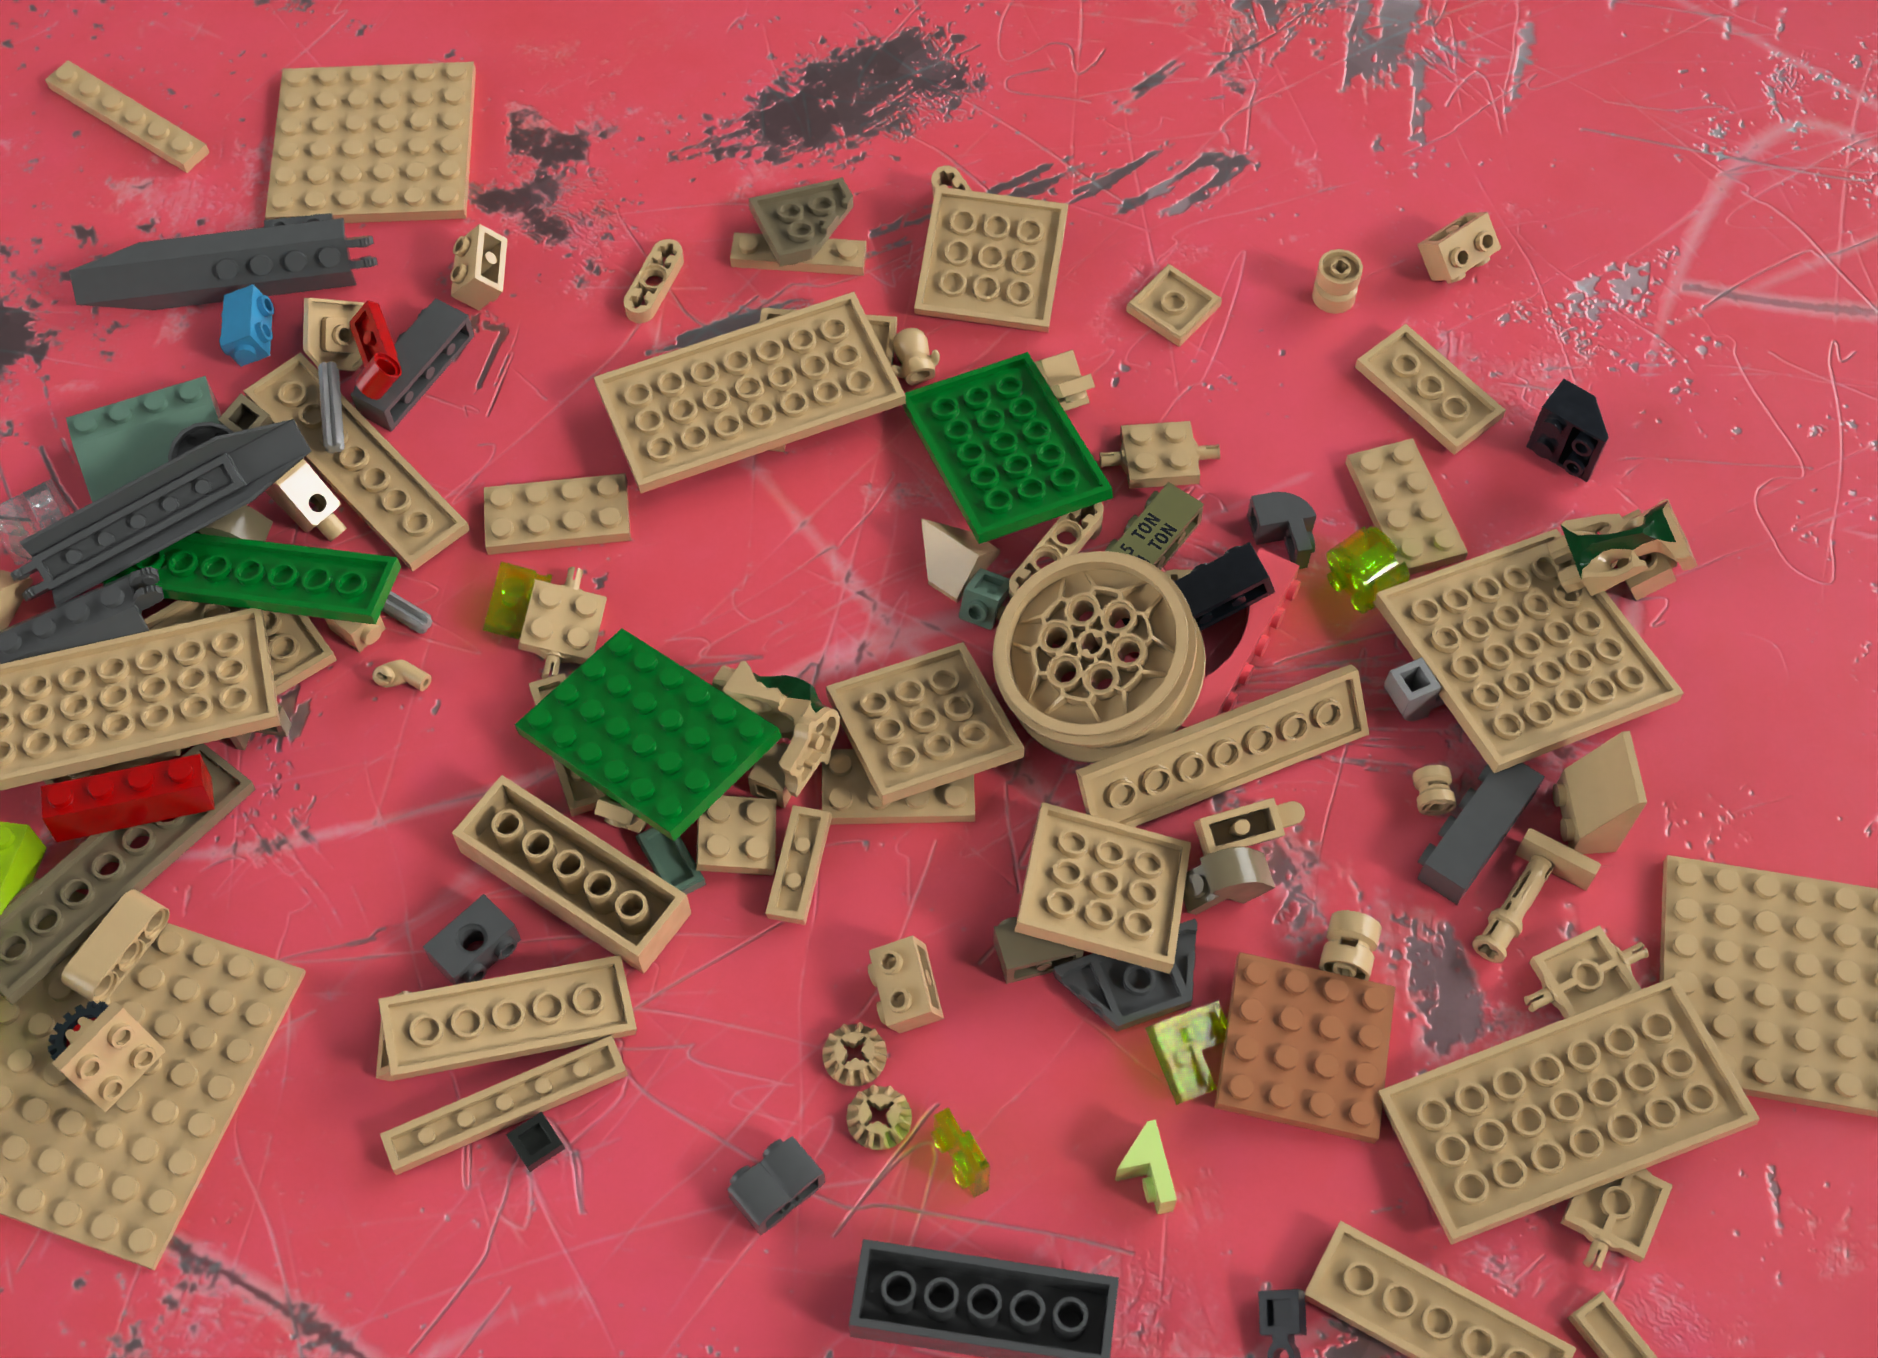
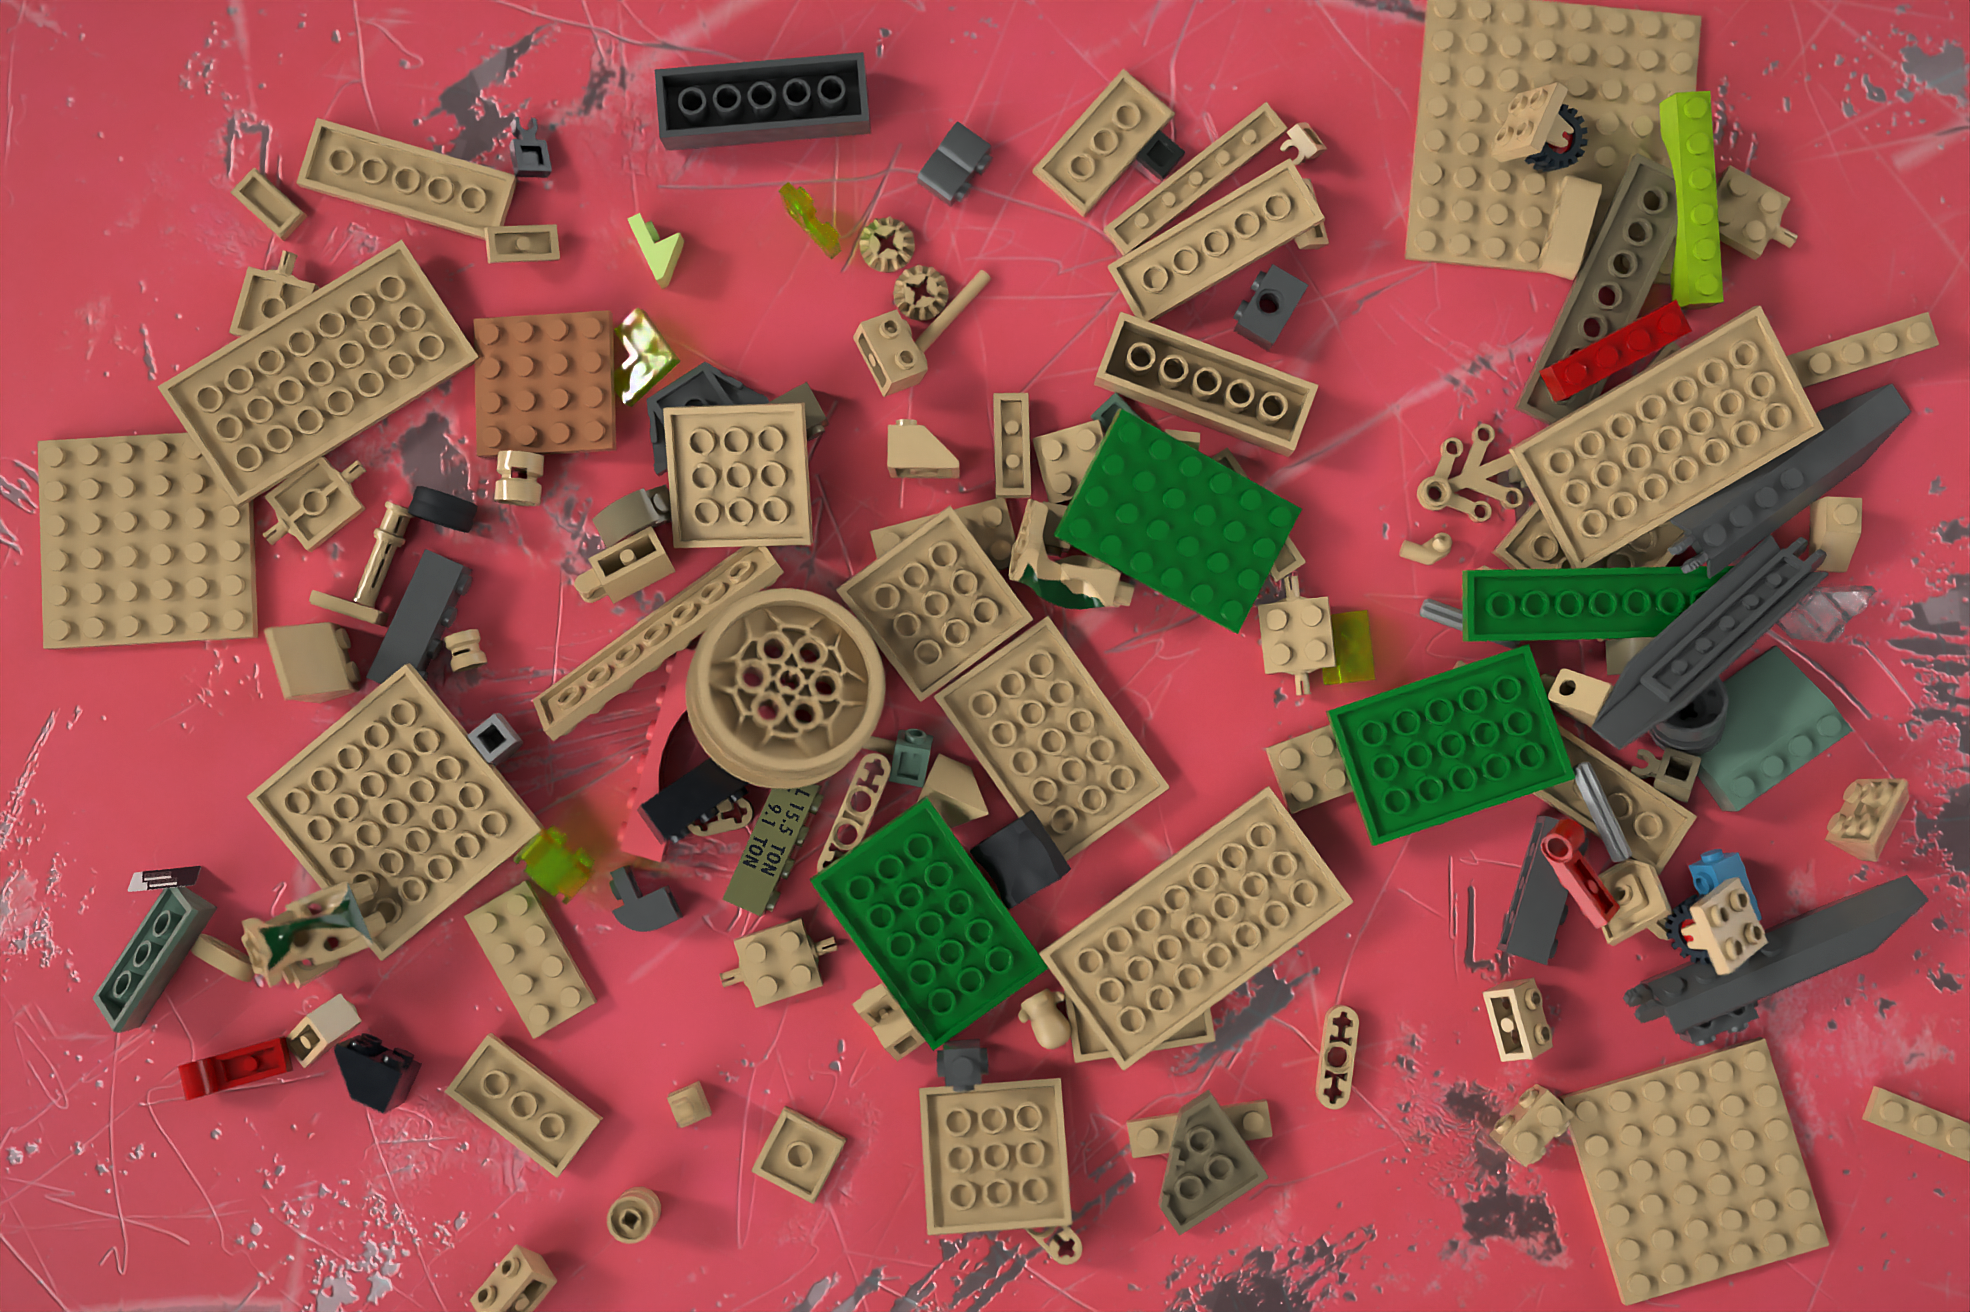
camera: 165 degrees right, 25 degrees up
none -> sand green slope [92,886,217,1033]
none -> sticker [128,866,201,892]
none -> red plate [177,1036,293,1101]
none -> tan beam [191,934,255,982]
none -> tan slope [286,993,361,1069]
none -> black tyre [408,486,478,533]
none -> tan plate [484,224,560,263]
none -> tan piece [667,1081,713,1128]
none -> tan slope [887,419,960,478]
none -> tan bar [914,270,991,353]
none -> tan plate [934,616,1170,861]
none -> dark grey brick [937,1039,988,1092]
none -> black brick [970,810,1071,910]
none -> tan tile [1033,68,1175,217]
none -> tan tile [1280,122,1327,165]
none -> green plate [1326,644,1576,846]
none -> tan plant [1417,424,1527,523]
none -> tan brick [1489,1084,1574,1167]
none -> tan plate [1665,877,1768,975]
none -> tan slope [1825,779,1909,862]

